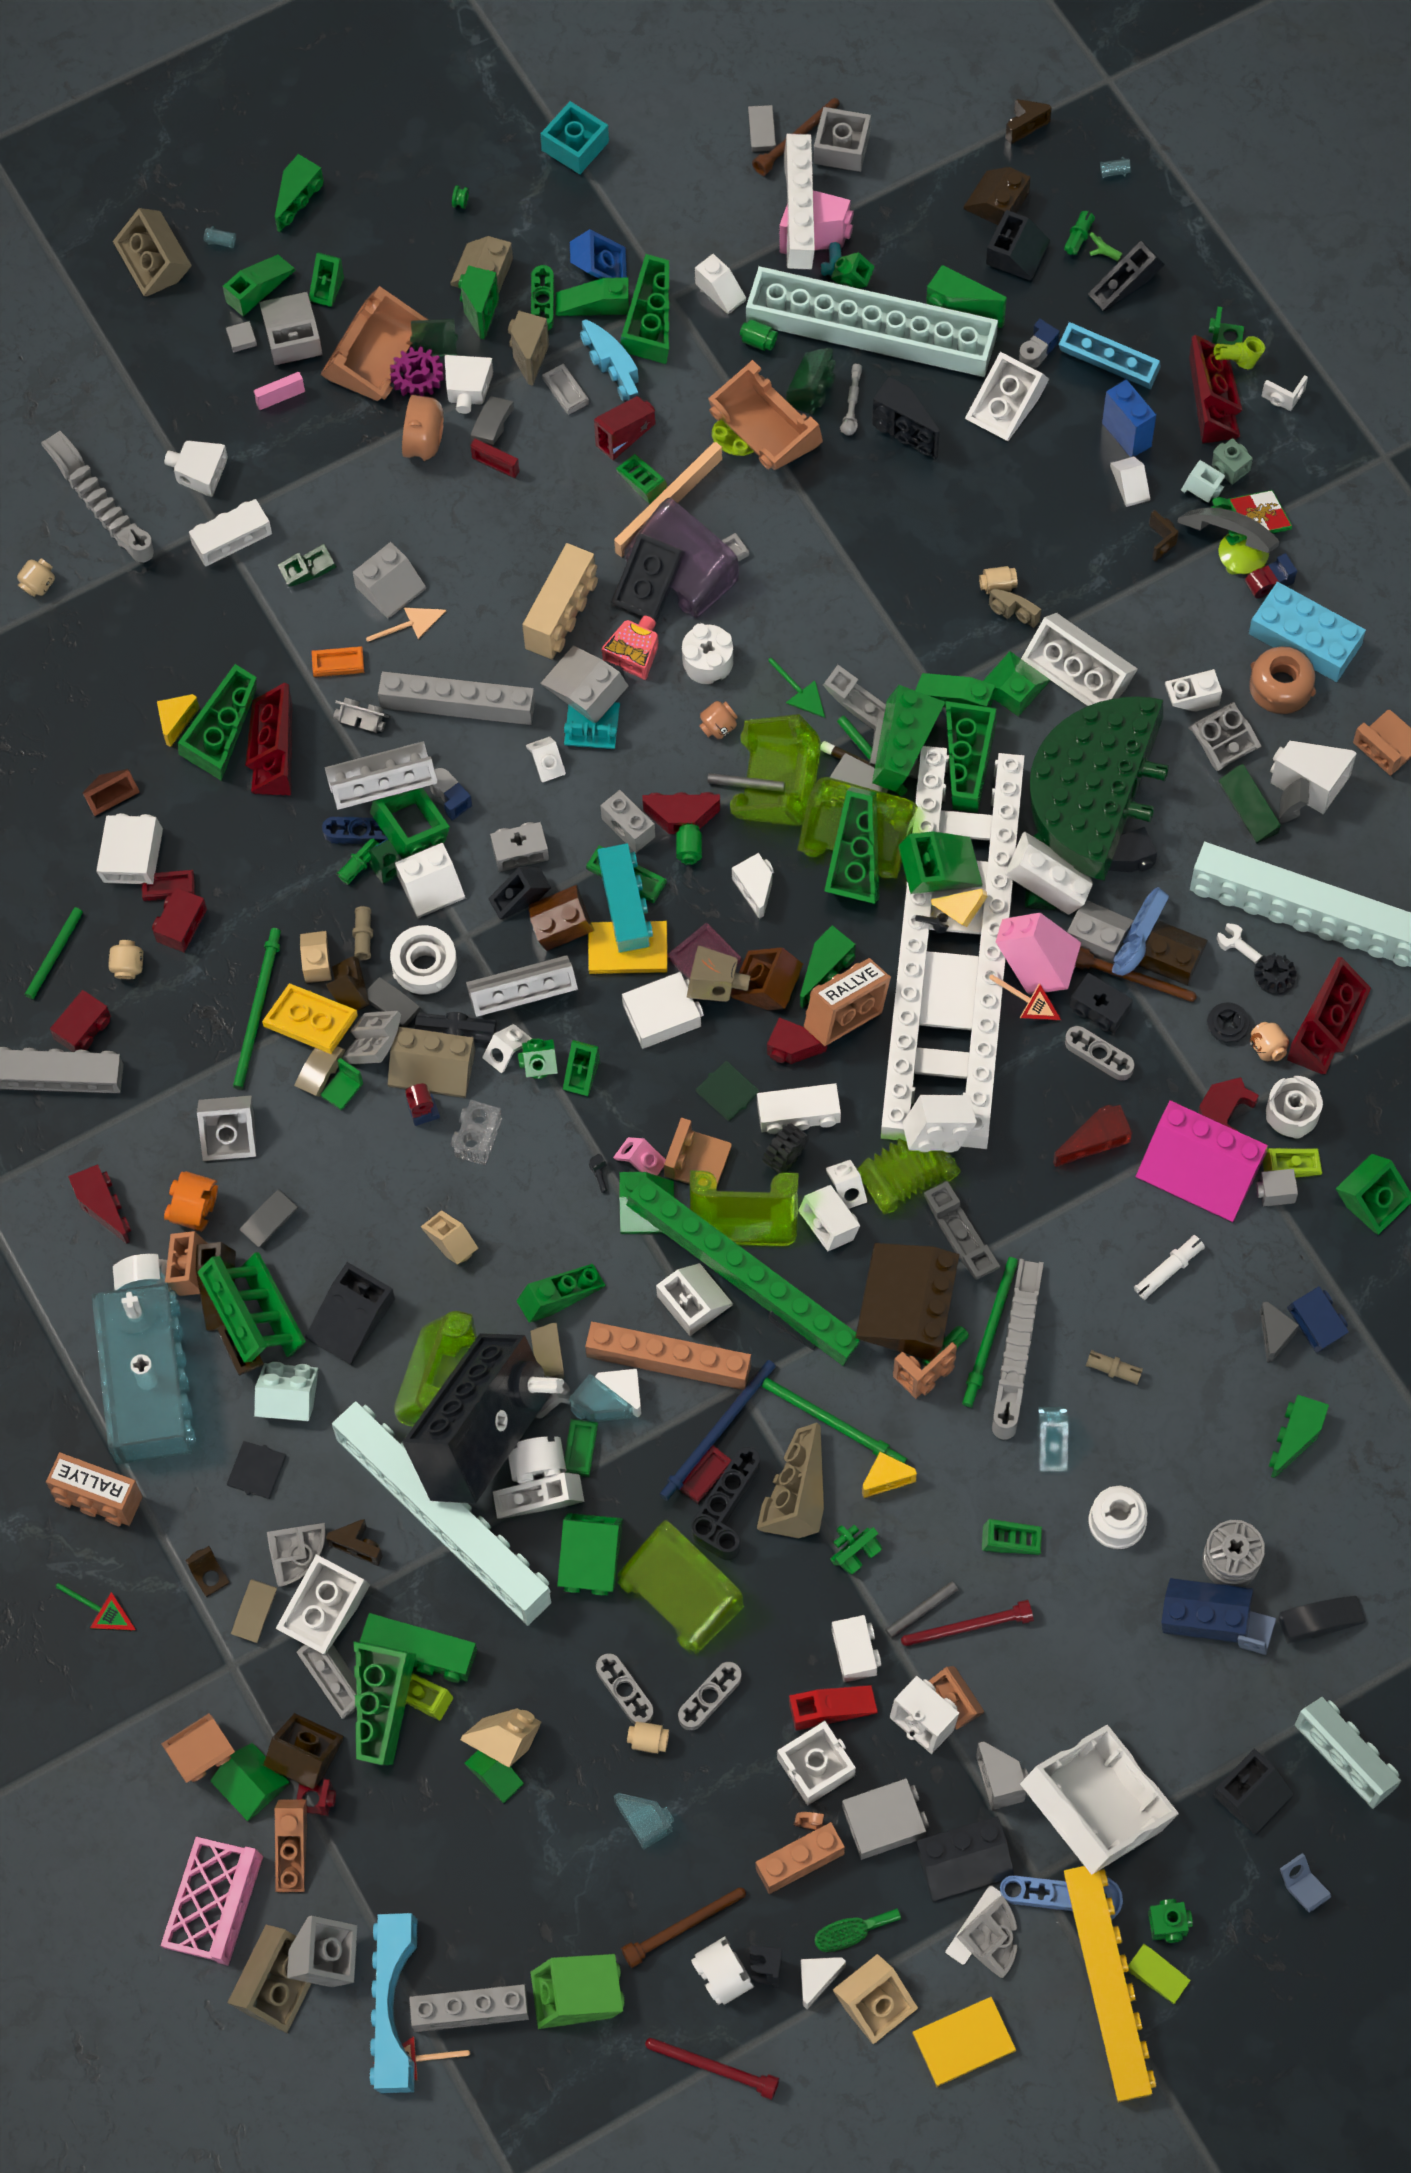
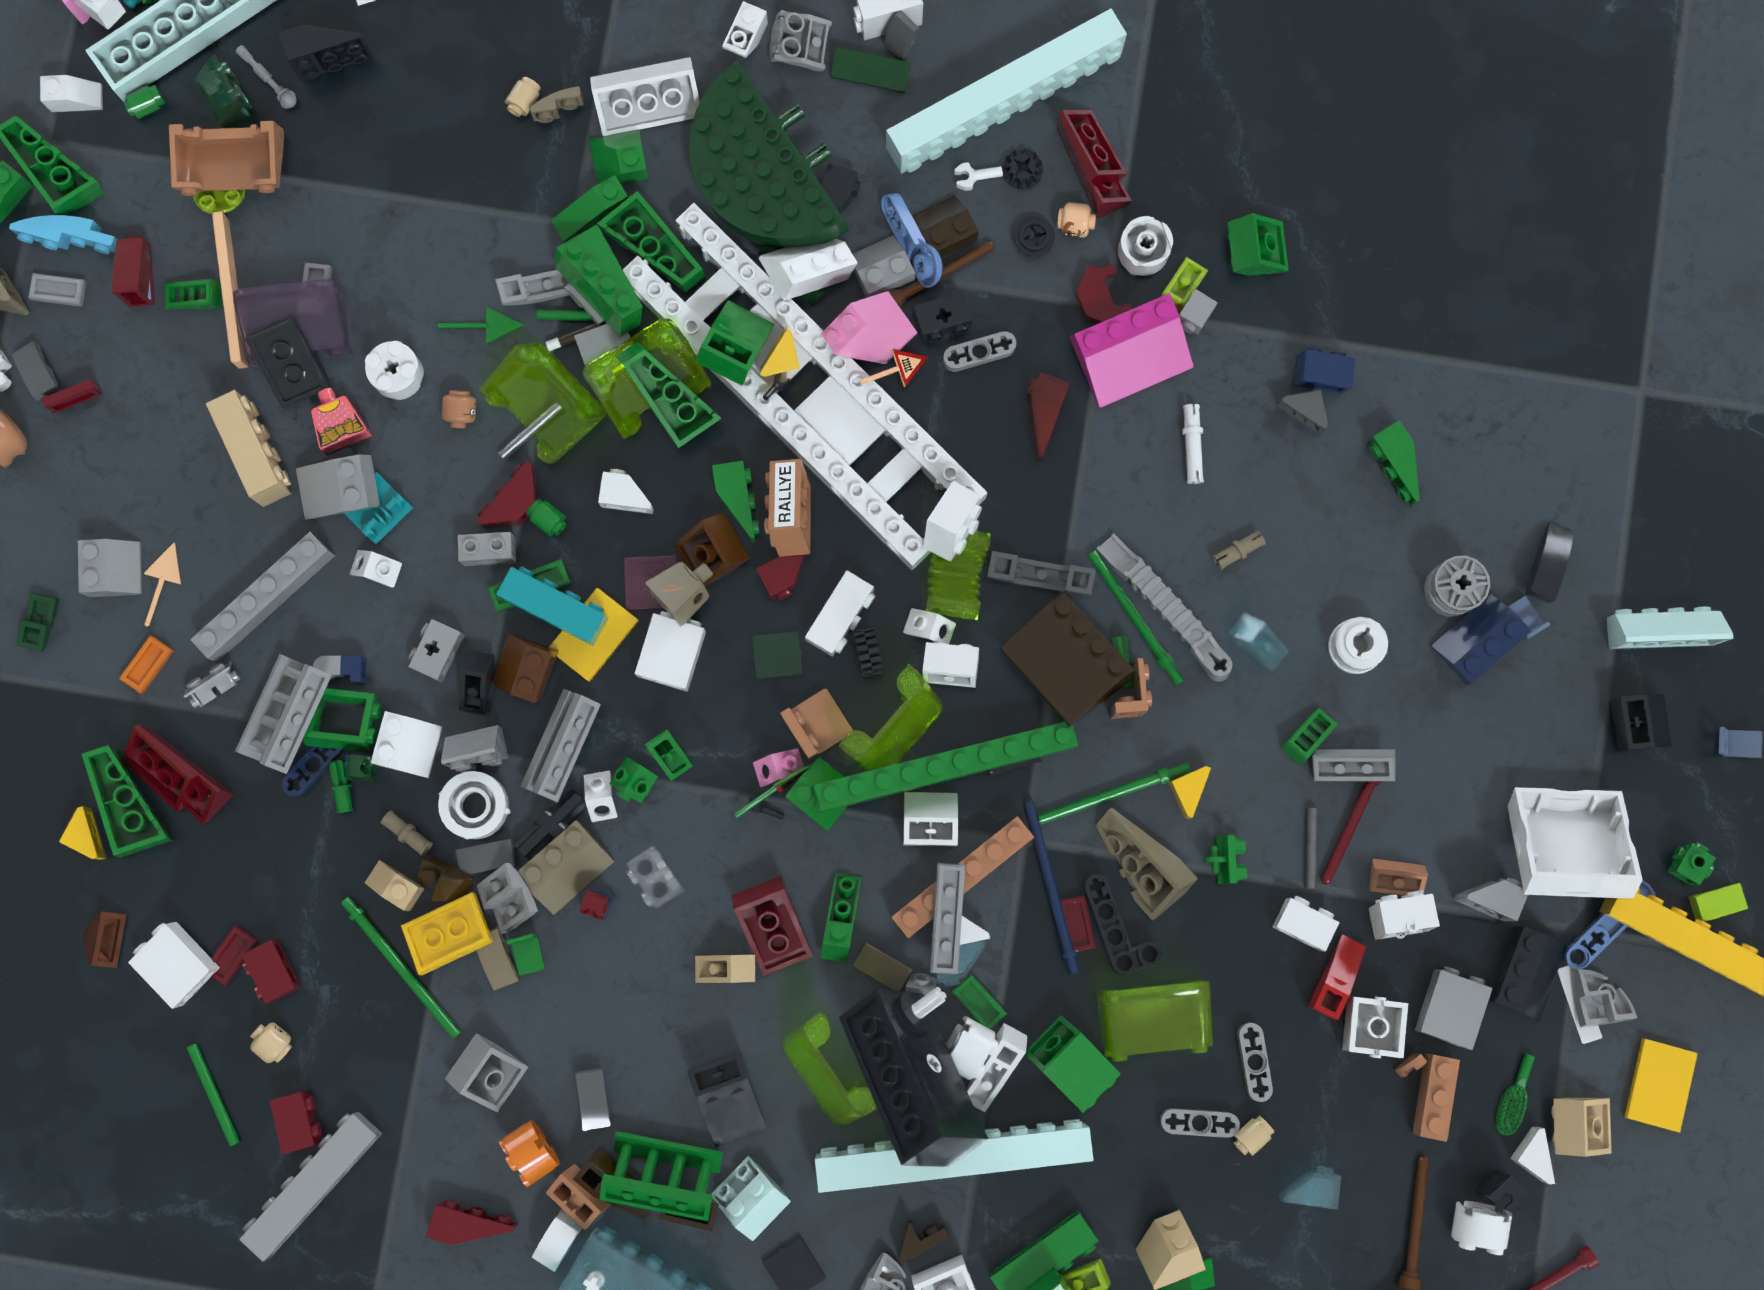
camera: 55 degrees left, 15 degrees up
none -> light grey slope [441,725,509,773]
none -> dark red slope [731,876,813,976]
none -> green piece [734,765,810,818]
none -> light grey tile [930,863,965,974]
none -> light grey slope [1313,749,1396,781]

